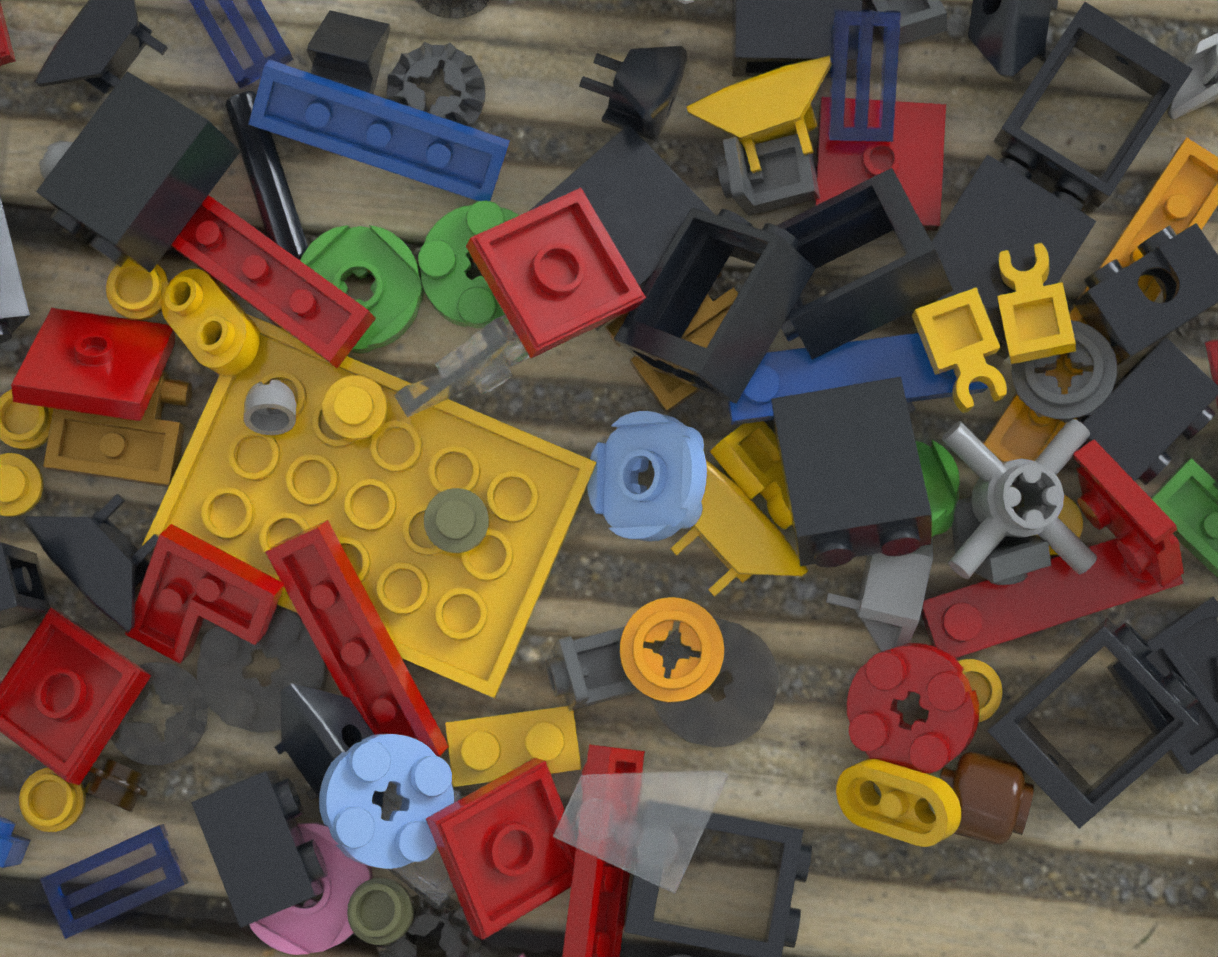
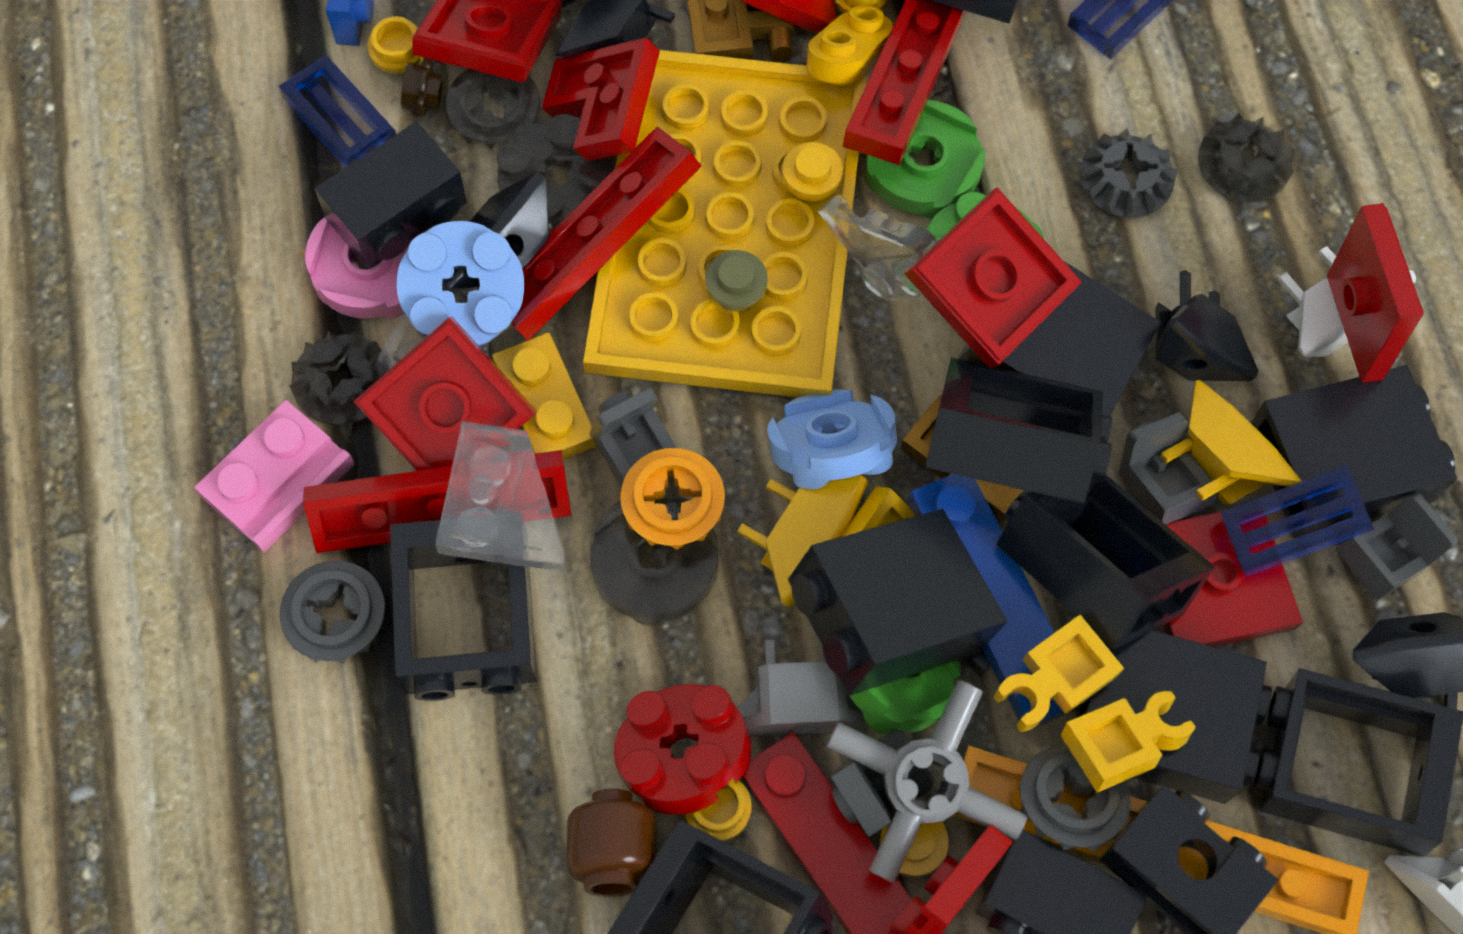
camera: 70 degrees right, 15 degrees down
black axle [225,91,308,260] -> none
light grey hinge [244,380,296,435] -> none
blue plate [248,59,510,201] -> none
black slope [307,10,391,94] -> none
olive plate [347,878,414,945] -> none
yellow plate [836,759,961,847] -> none

